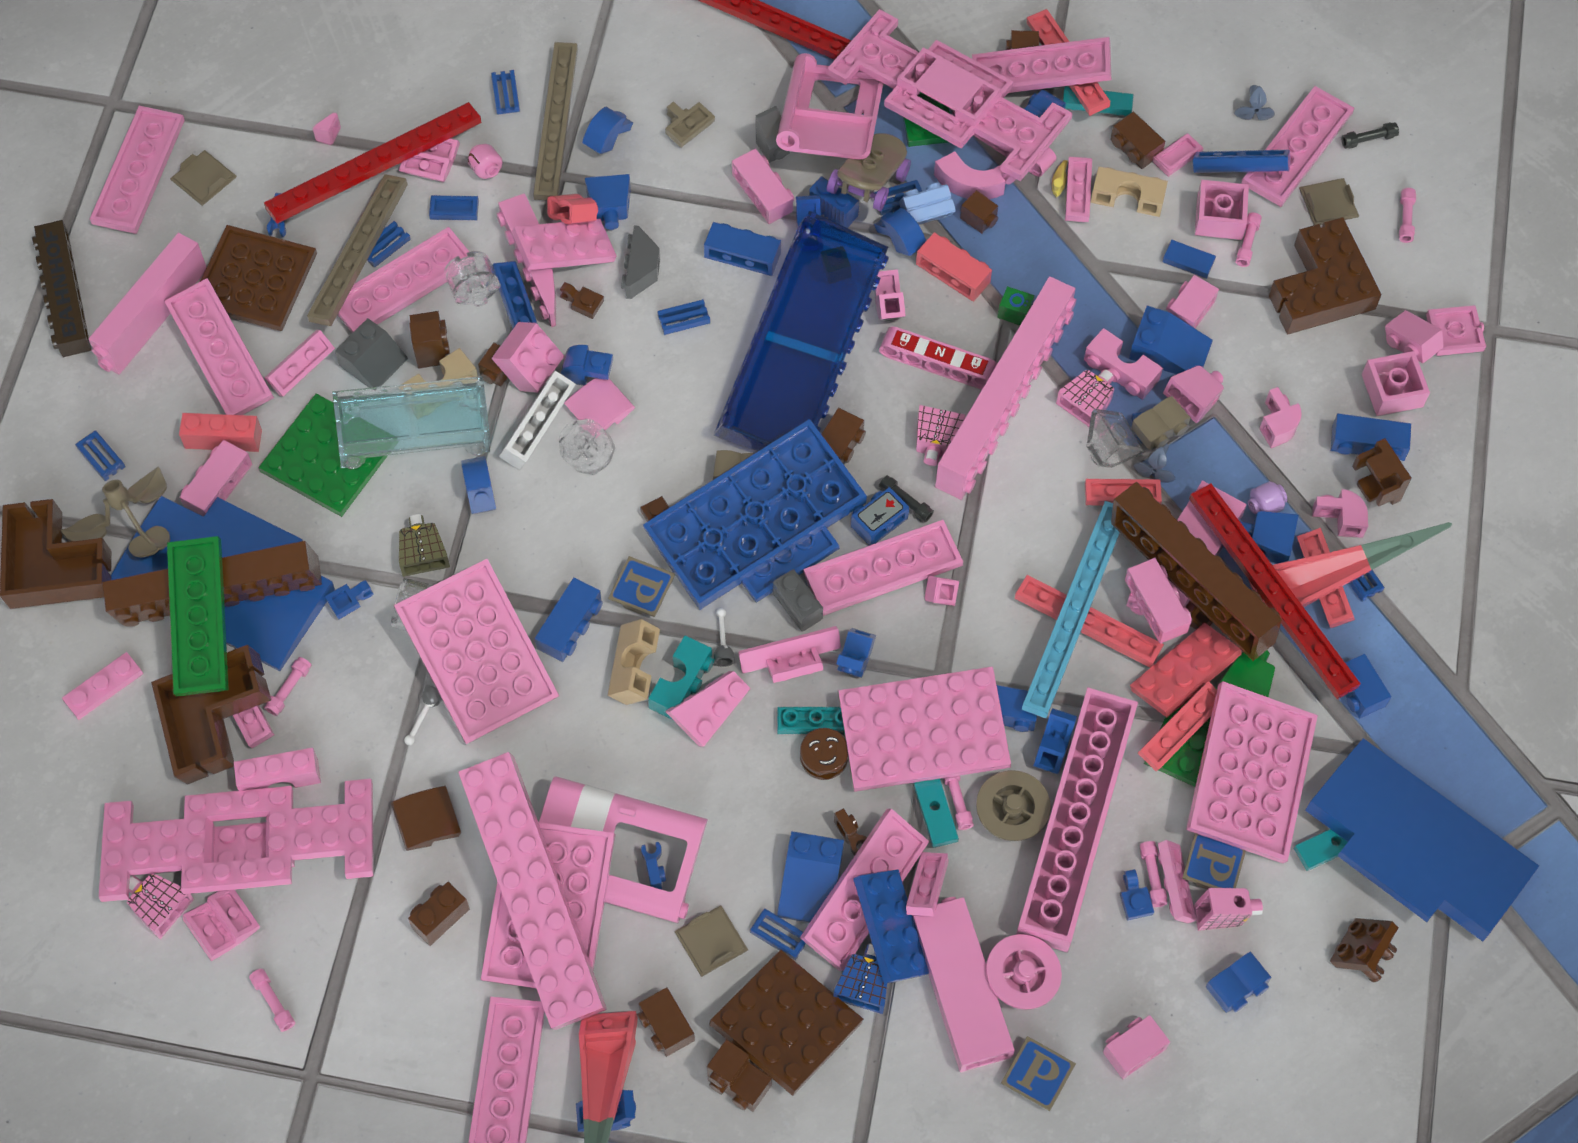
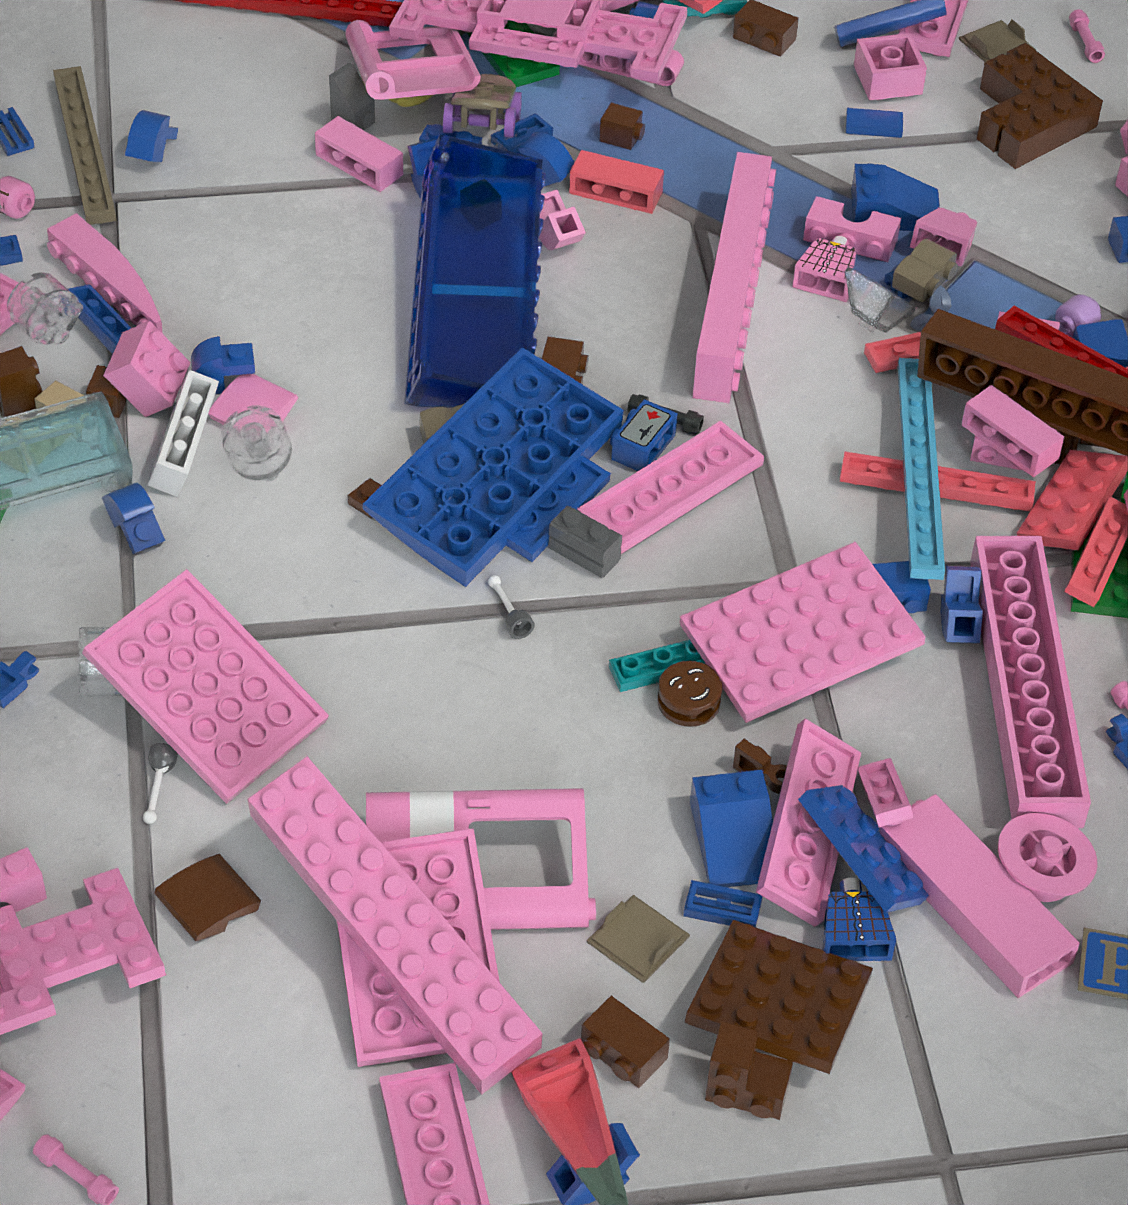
camera: 20 degrees left, 15 degrees down
olive torso [399,514,450,577] -> none
reddish brown brick [408,881,470,946] -> none
bright pink plate [512,219,617,270] -> none
blue brick [534,577,603,662] -> none
coral brick [547,194,598,224] -> none
reddish brown plate [560,282,604,319] -> none
blue torso [585,174,631,230] -> none
piece [608,556,675,617] -> none
tan arch [608,619,660,705] -> none
dark grey slope [621,225,660,299] -> none
blue plate [641,842,666,890] -> none
teal arch [648,635,714,720] -> none
blue tile [657,299,710,335] -> none
dark tan hinge [665,102,715,148] -> none
bright pink wing [665,671,751,747] -> none
blue brick [704,222,781,276] -> none
bright pink bracket [738,626,841,683] -> none
blue brick [836,628,876,678] -> none
beam [879,327,998,389] -> none
light blue brick [899,183,955,225] -> none
teal tile [913,779,959,848] -> none
bright pink torso [916,405,965,466] -> none
bright pink slope [925,576,959,606] -> none
bright pink arch [934,151,1016,199] -> none
bright pink bar [943,776,974,830] -> none
dark tan wheel [976,770,1051,841] -> none
green brick [997,286,1035,325] -> none
light yellow bar [1051,160,1068,198] -> none
bright pink plate [1065,157,1092,222] -> none
tan arch [1090,166,1168,217] -> none
bright pink tile [1152,133,1203,177] -> none
bright pink brick [1166,275,1219,329] -> none
bright pink bar [1235,212,1262,267] -> none
bright pink brick [1259,387,1301,448] -> none

